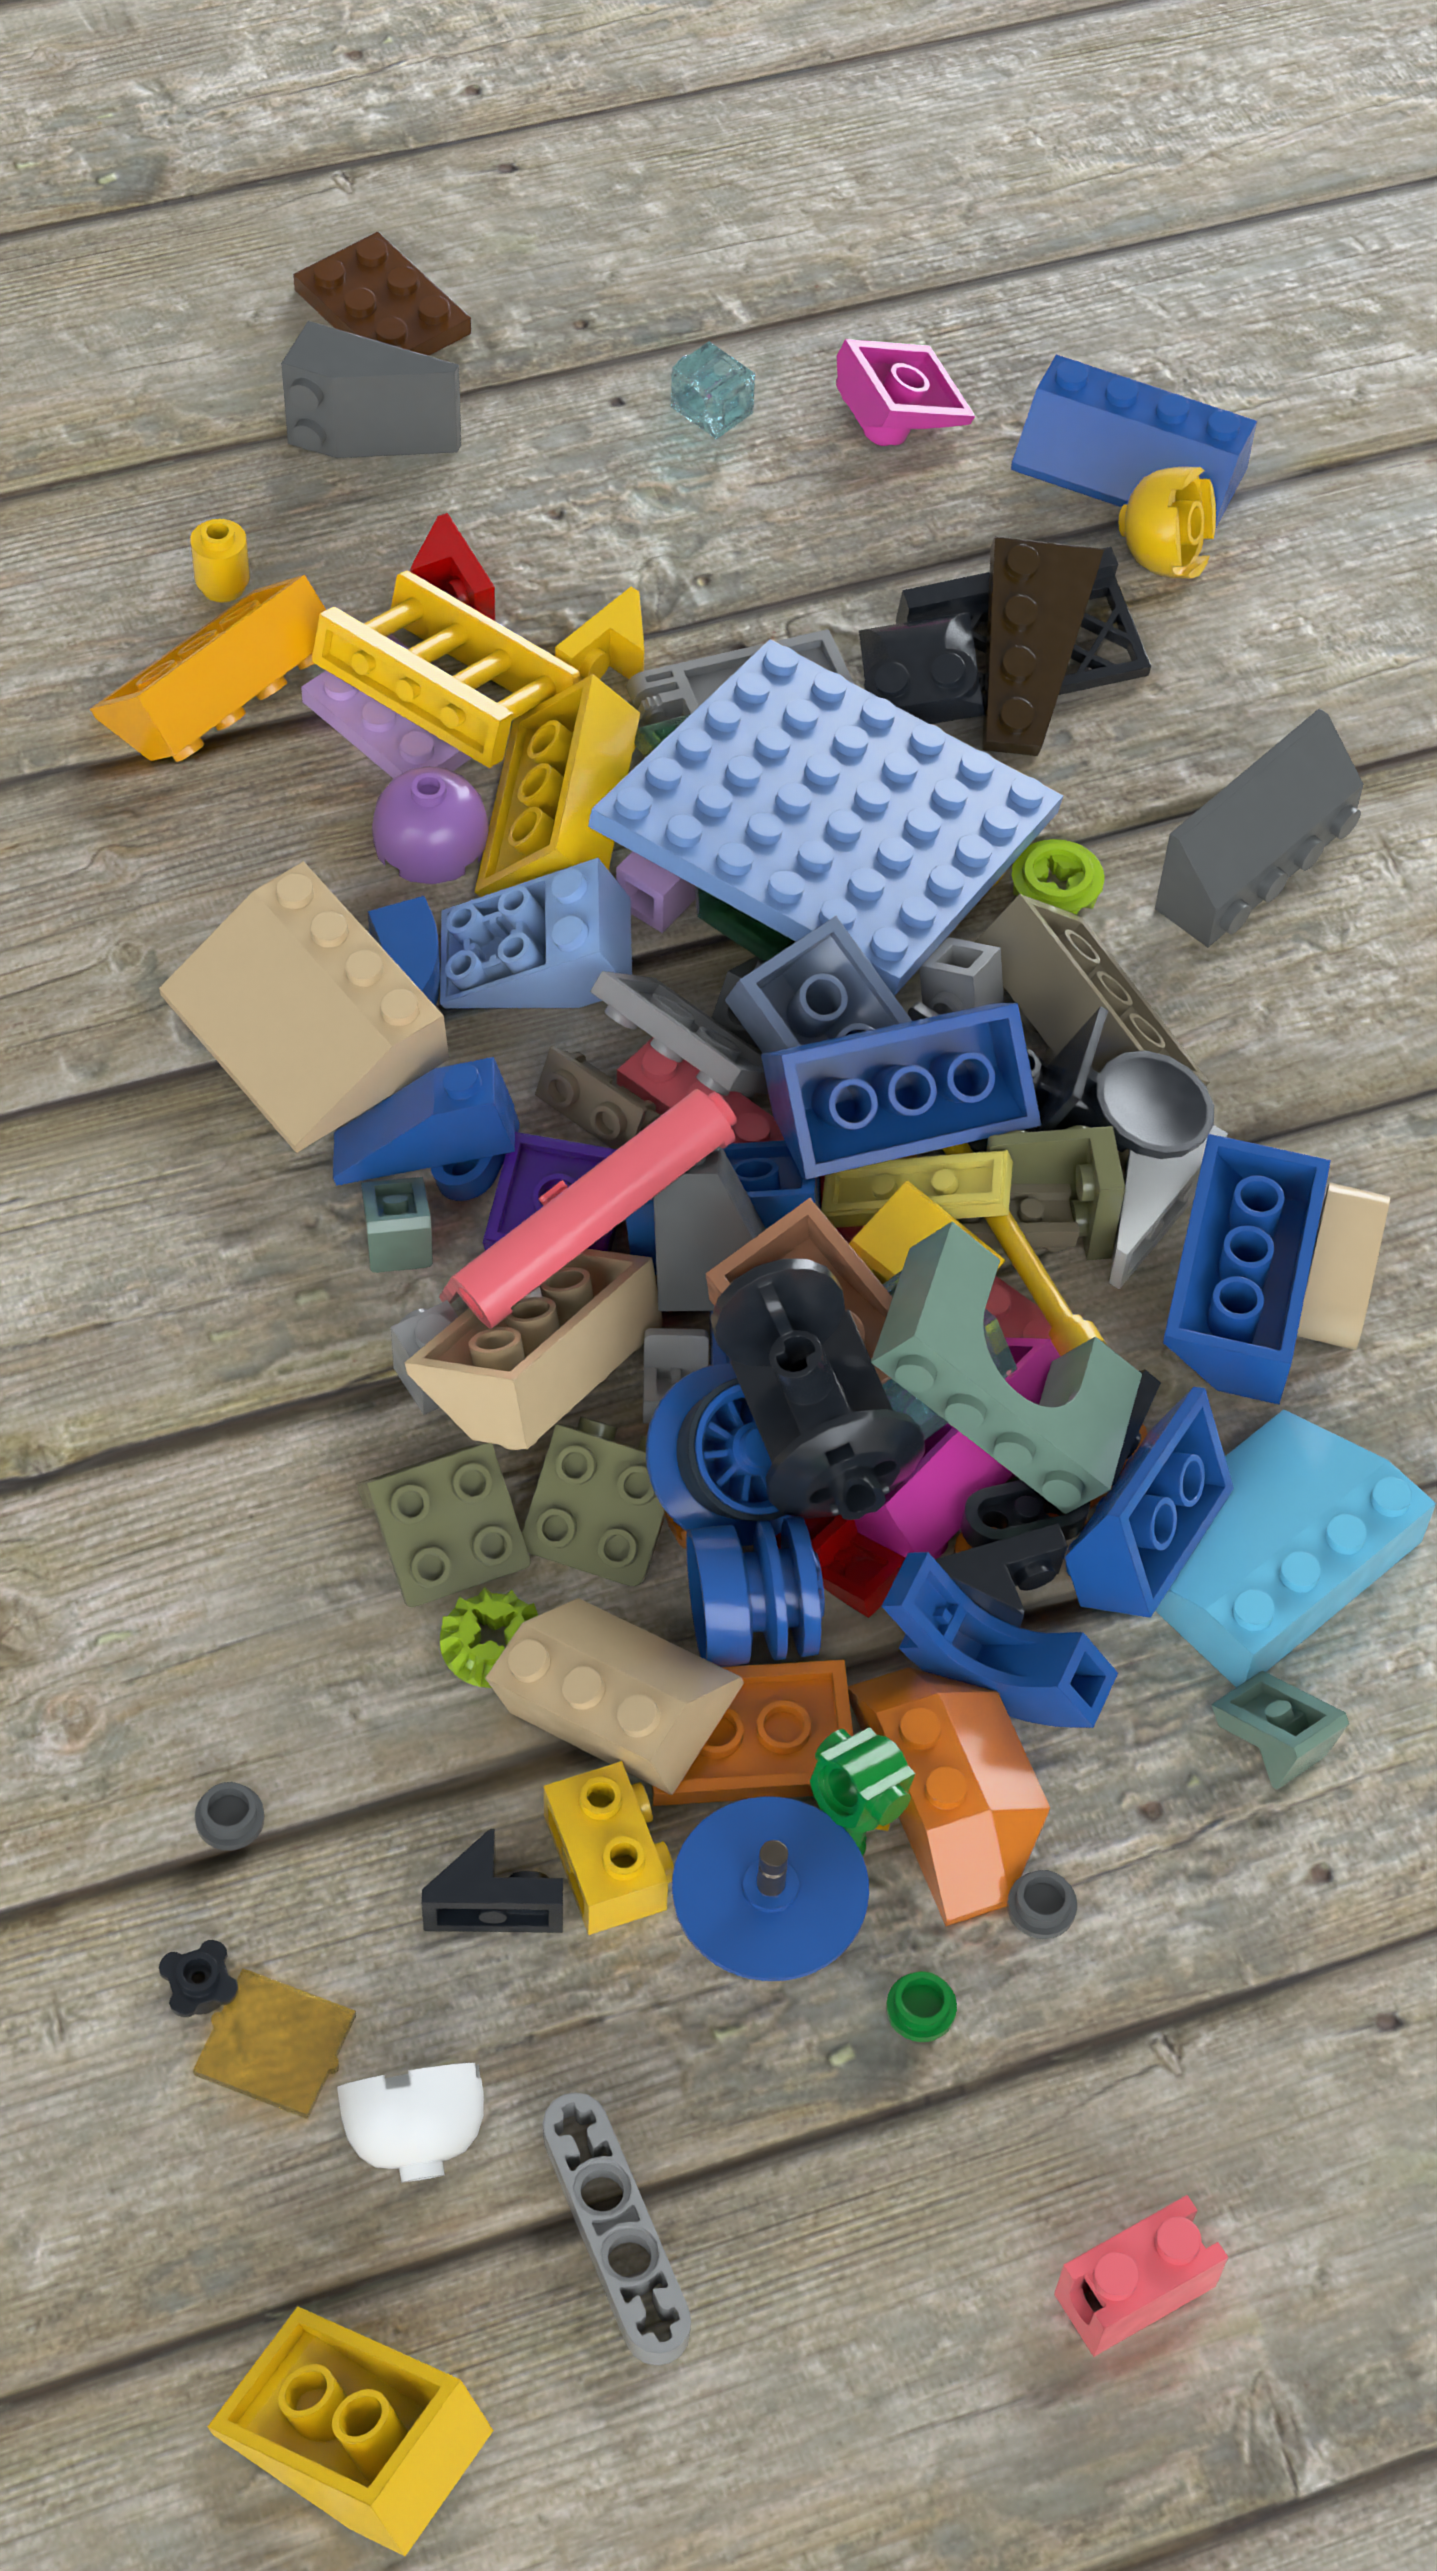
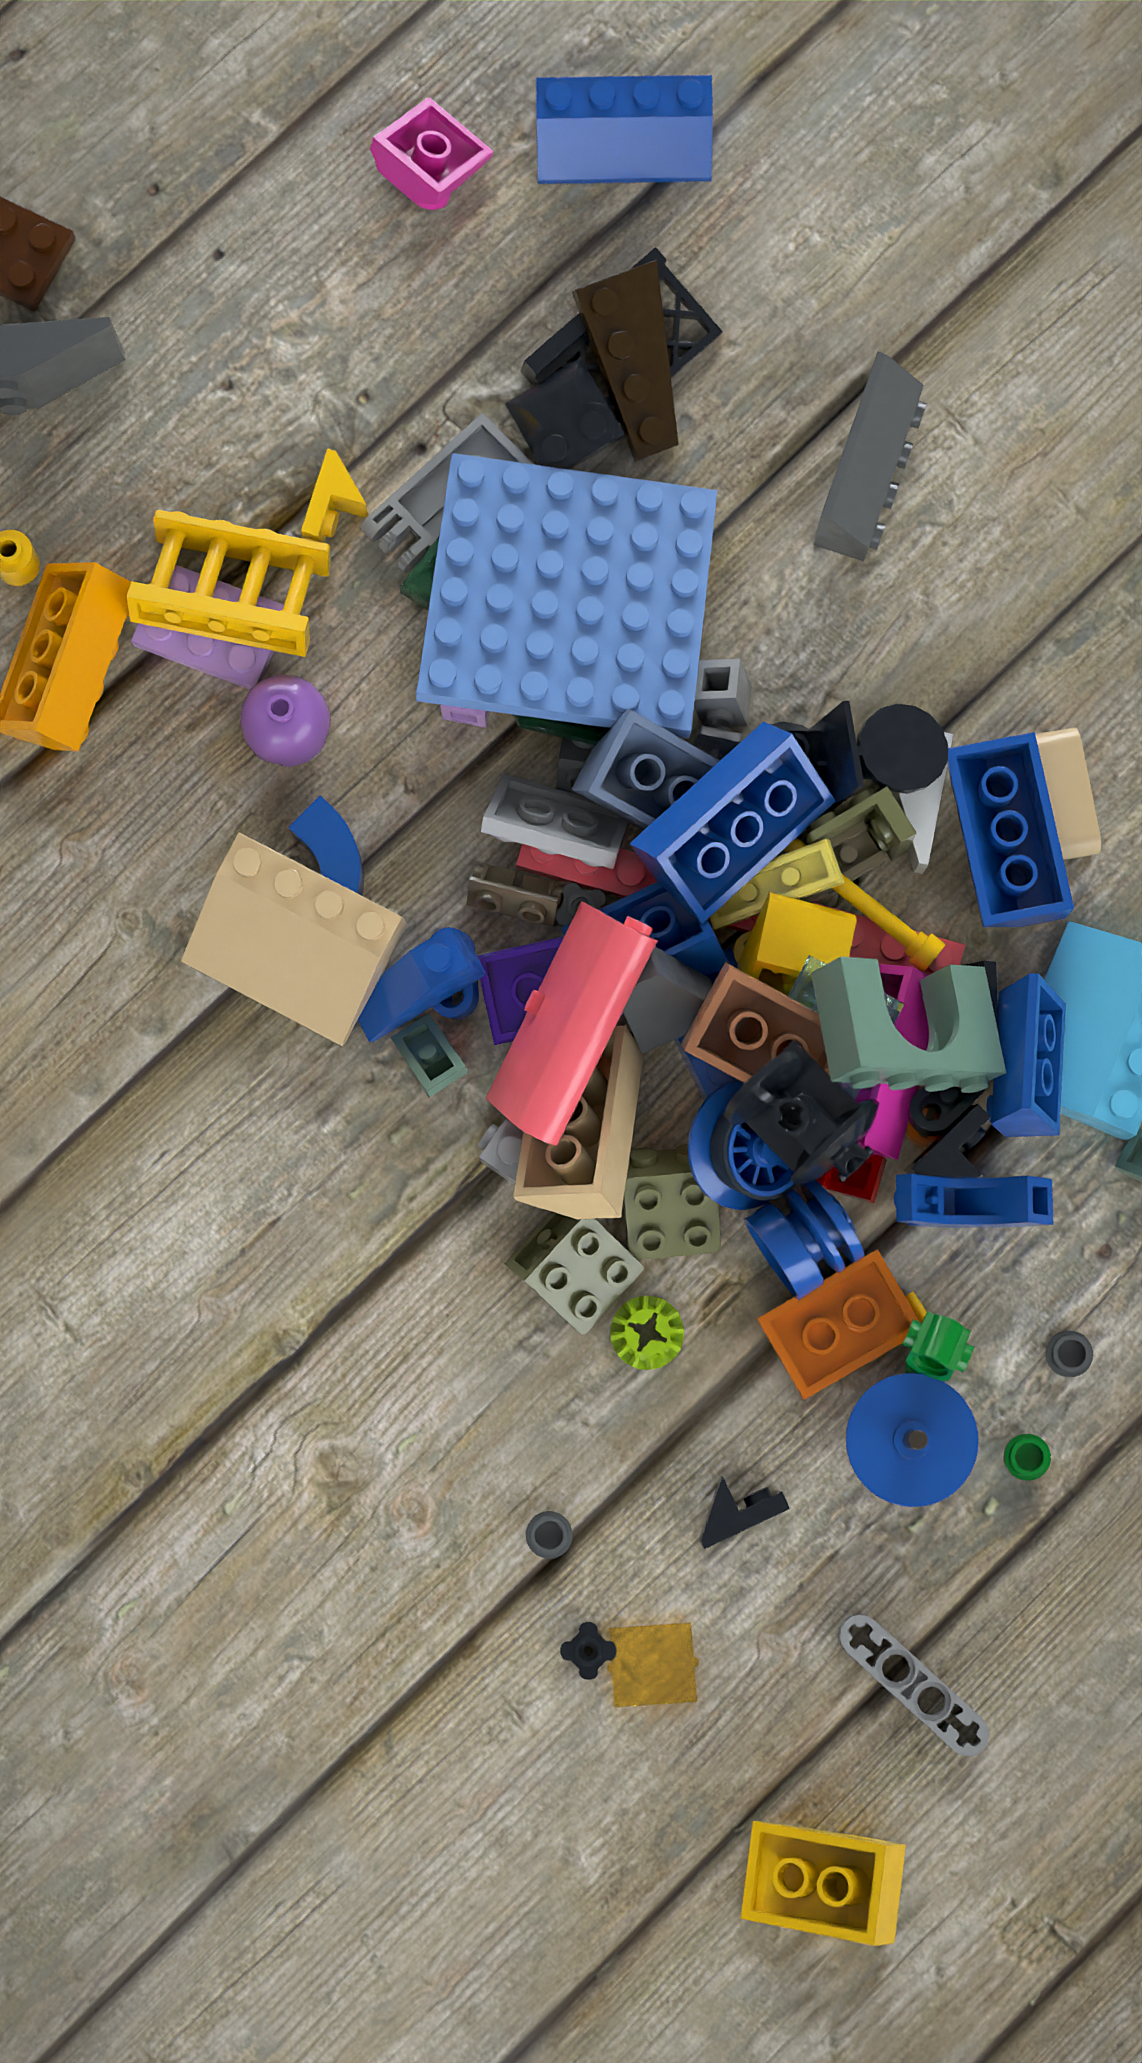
camera: 20 degrees left, 25 degrees up
white cylinder [337,2063,484,2183] -> none
red slope [410,513,495,621] -> none
light blue slope [440,858,632,1008] -> none
yellow slope [474,674,640,897] -> none
tan slope [485,1598,744,1795] -> none
yellow brick [543,1761,674,1935] -> none
light grey bracket [643,1328,709,1423] -> none
clear light blue brick [671,341,755,439] -> none
orange wedge [848,1667,1050,1926] -> none
dark tan slope [975,894,1210,1086] -> none
lime gear [1011,839,1105,915] -> none
yellow cylinder [1118,467,1216,579] -> none

